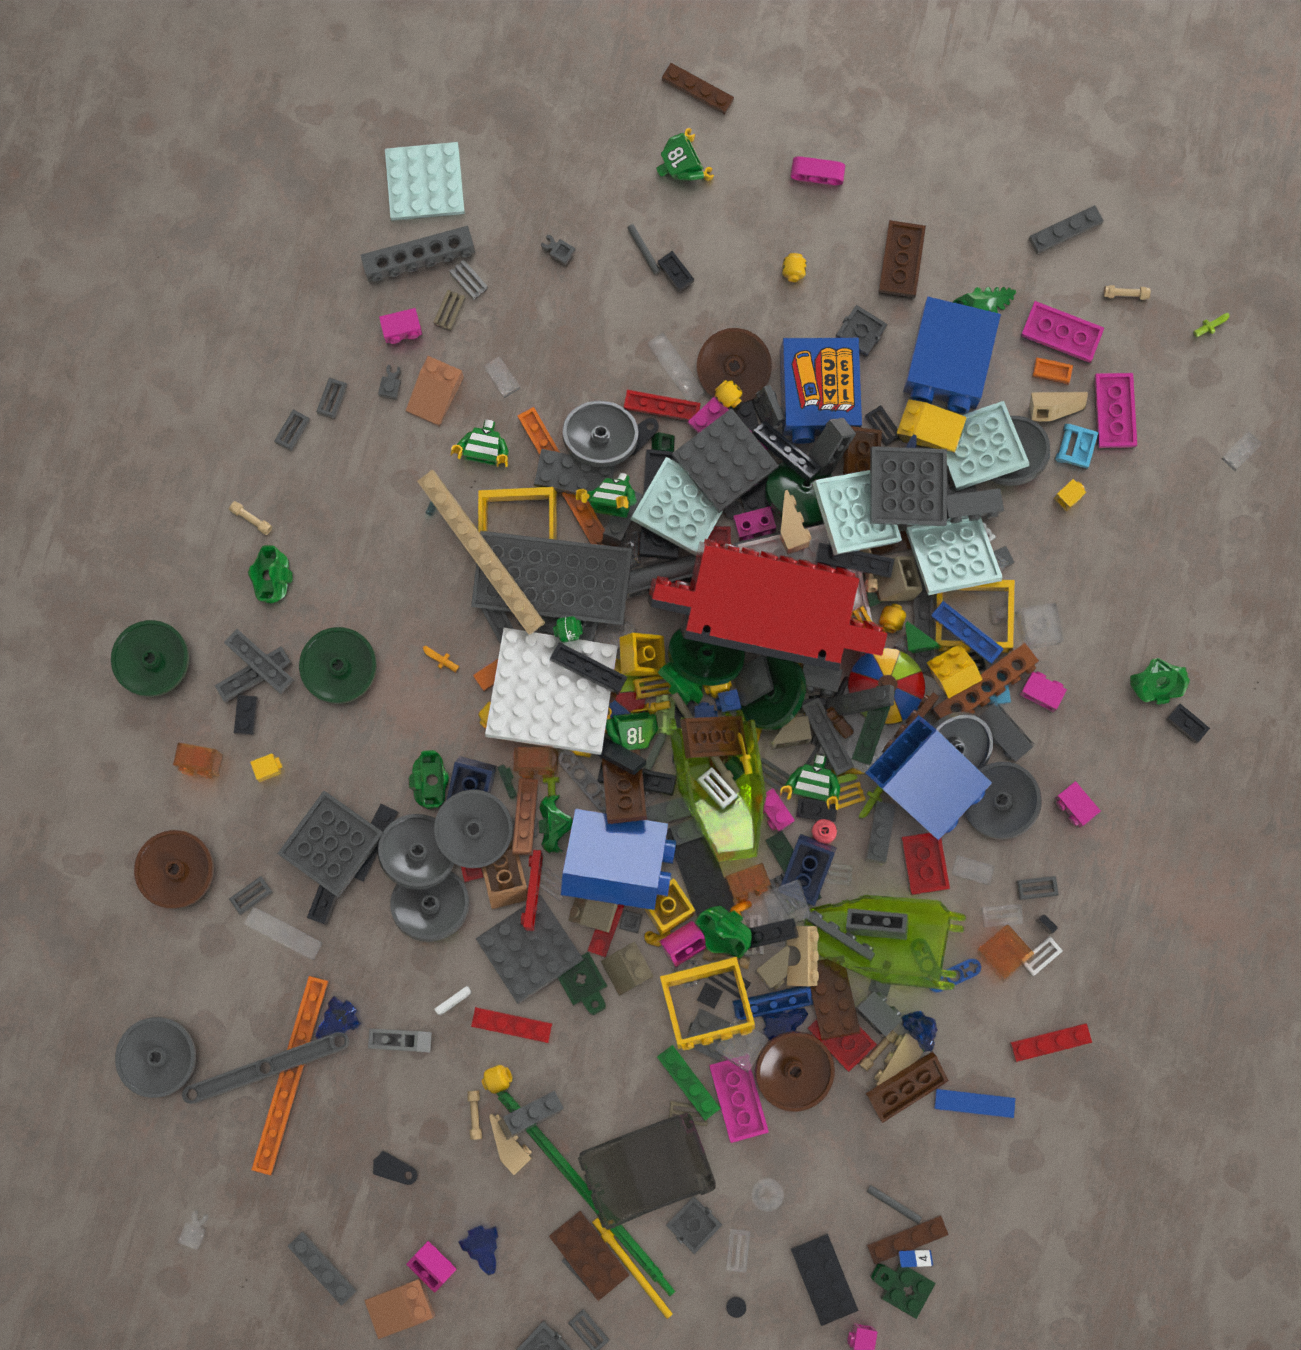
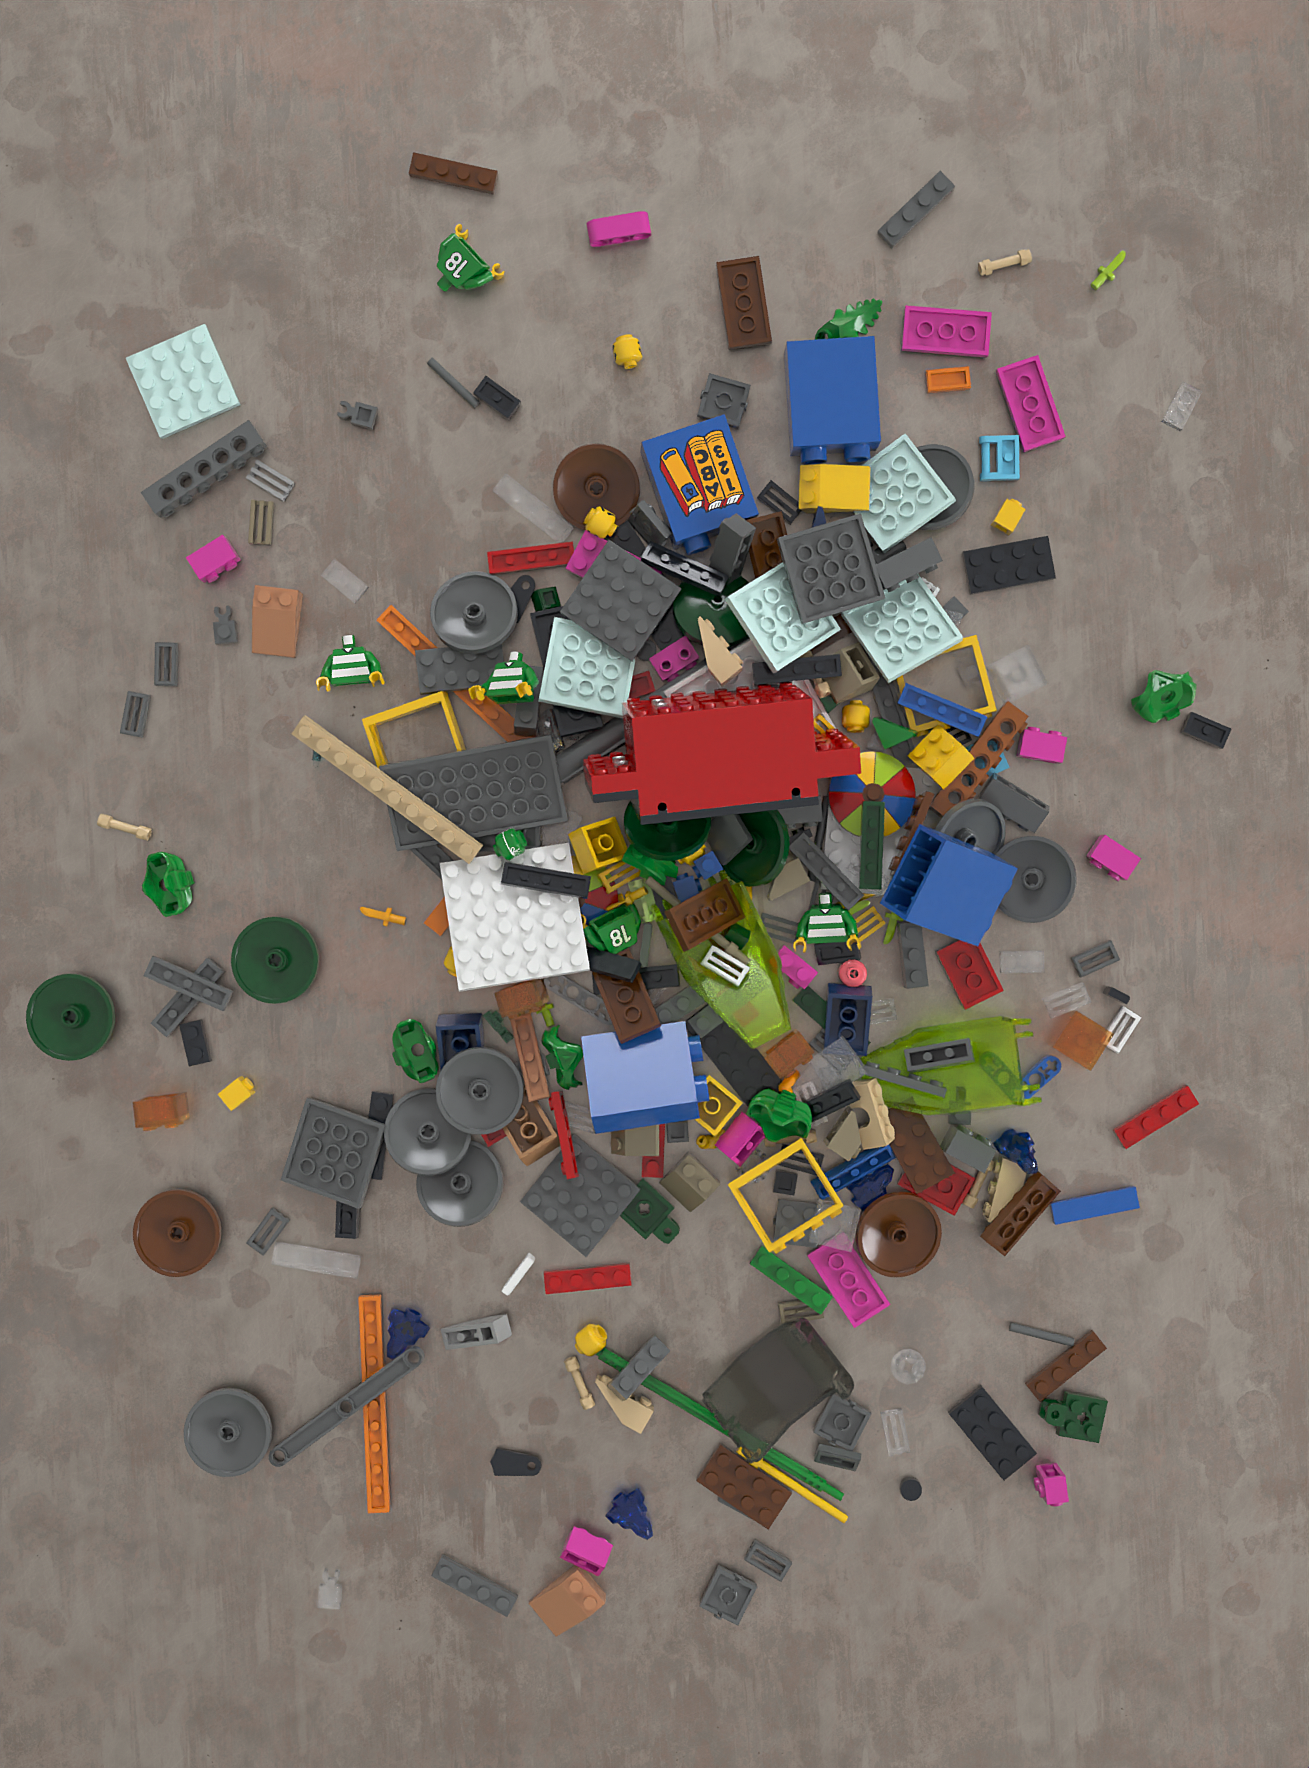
camera: 20 degrees left, 10 degrees up
yellow piece [738,733,753,775] -> none
dark grey plate [825,685,894,716] -> none
reddish brown bar [826,706,854,739] -> none
sticker [899,1250,933,1267] -> none
tan slope [1029,392,1088,421] -> none
none -> dark grey tile [814,1443,861,1471]
none -> black plate [962,536,1056,595]

